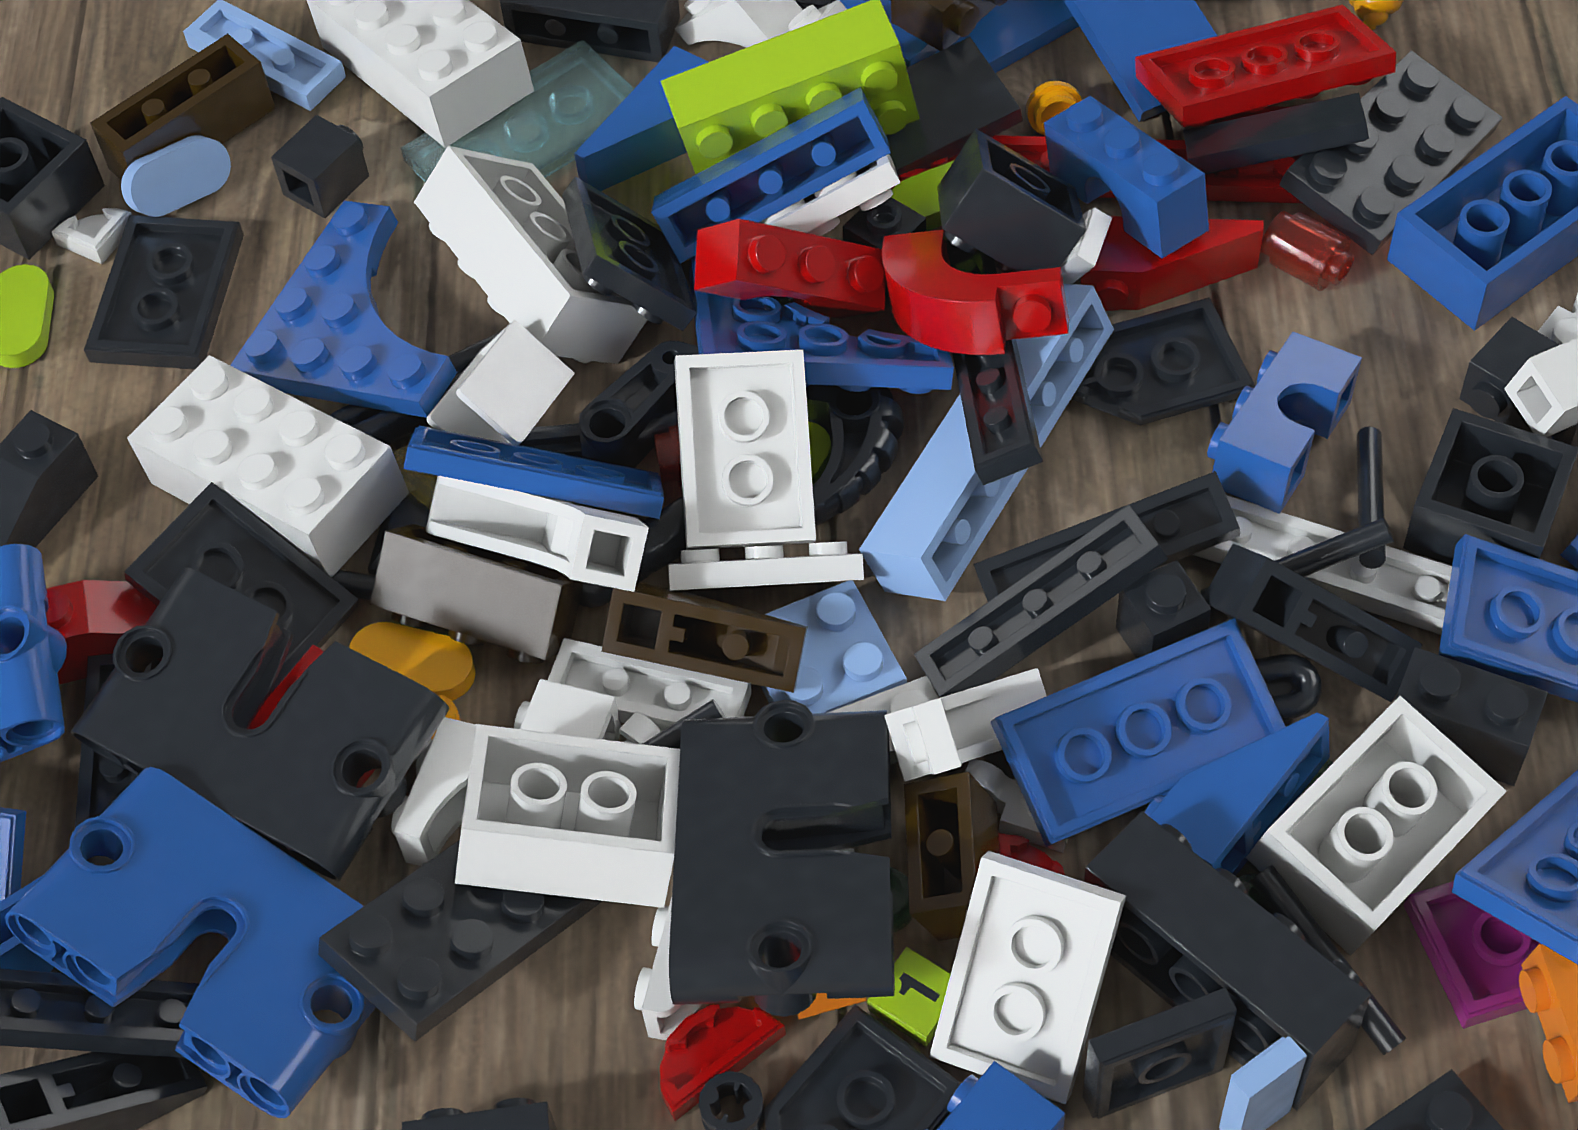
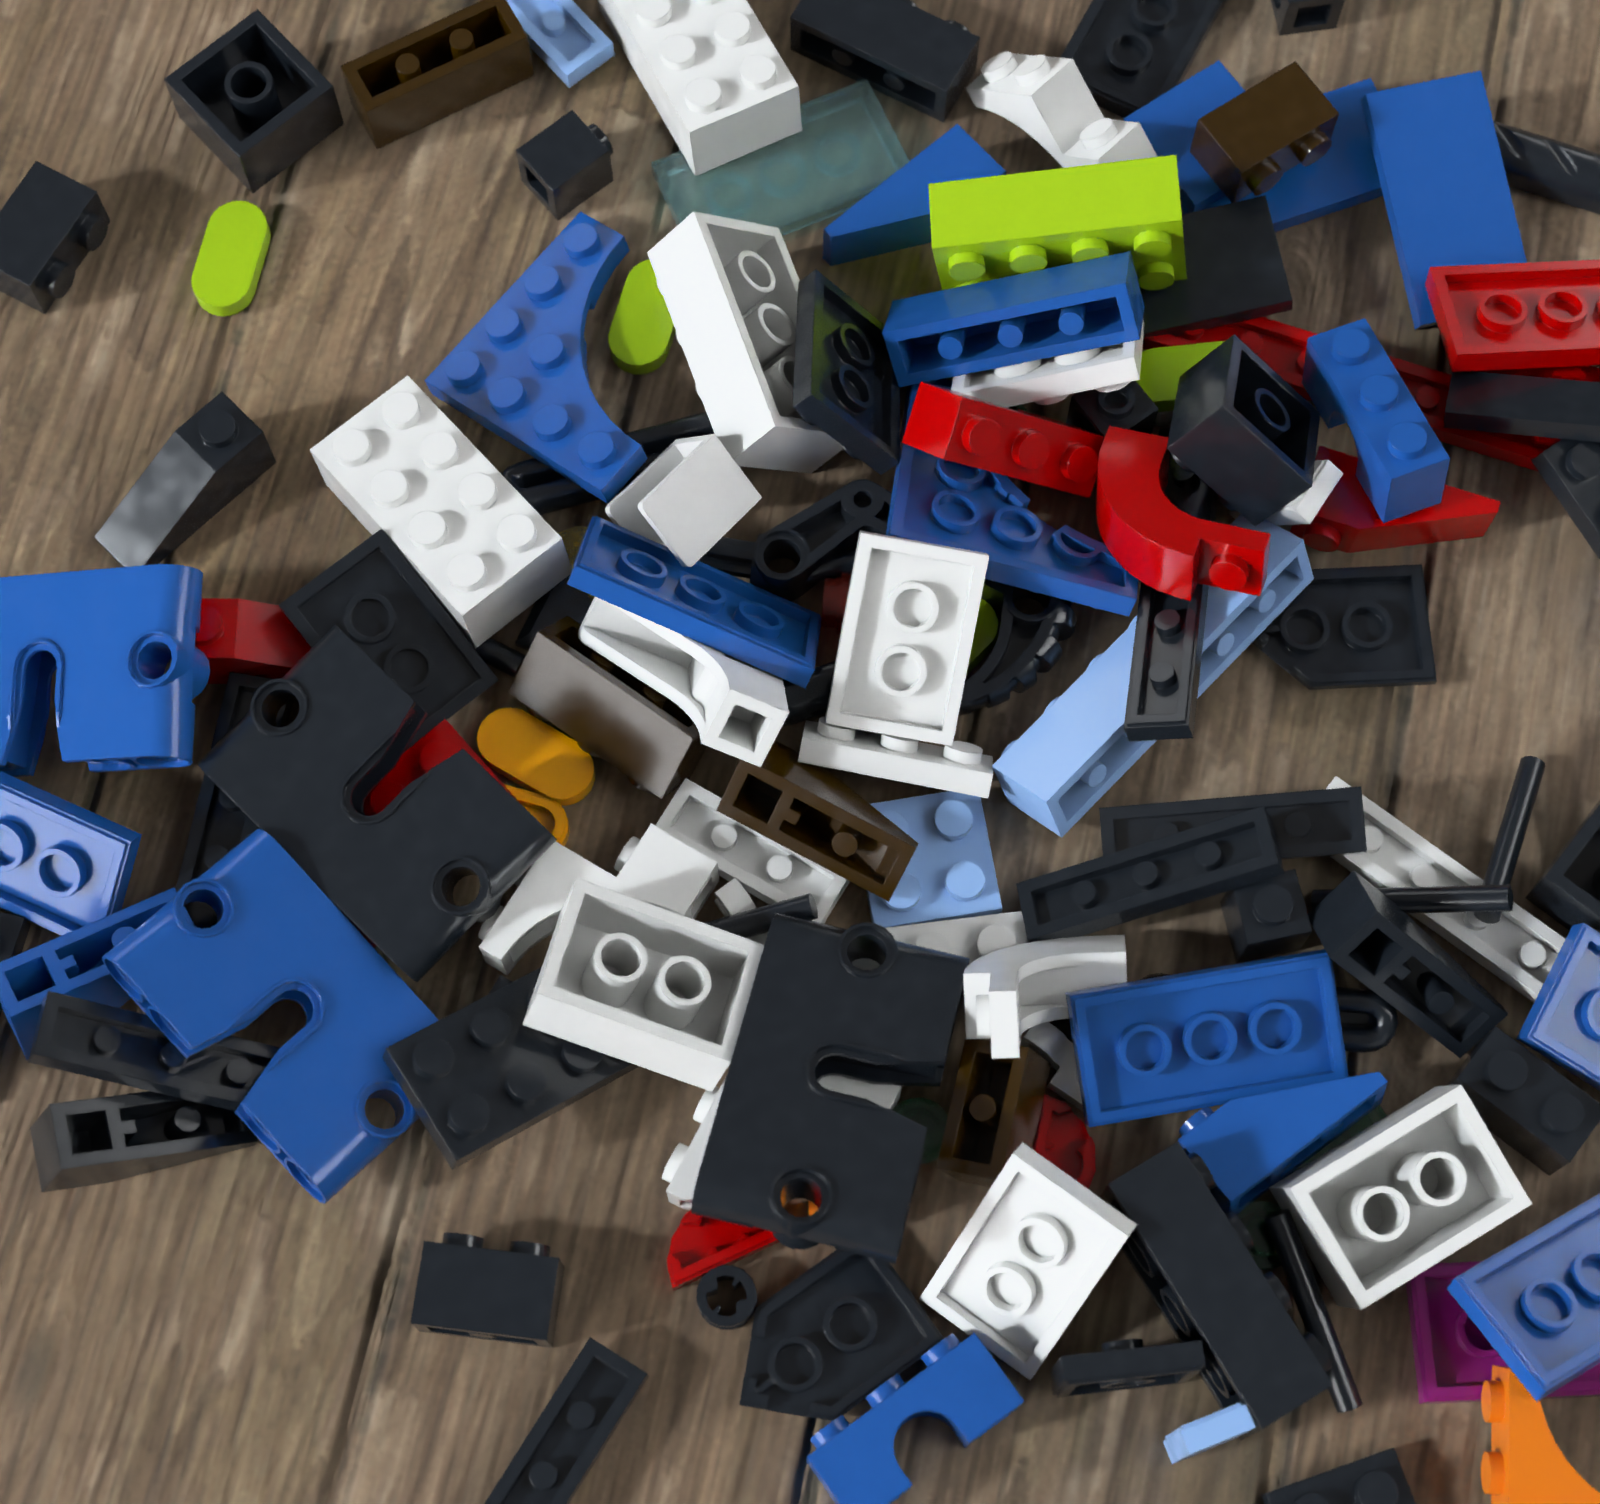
camera: 10 degrees right, 15 degrees up
white tile [52,208,132,264] -> none
black tile [84,215,244,370] -> none
light blue tile [121,135,231,217] -> none
lime tile [867,947,951,1047] -> none
light orange plate [1026,81,1082,136] -> none
arch [1207,332,1362,514] -> none
clear red brick [1260,211,1354,291] -> none
none -> lime tile [608,259,676,374]

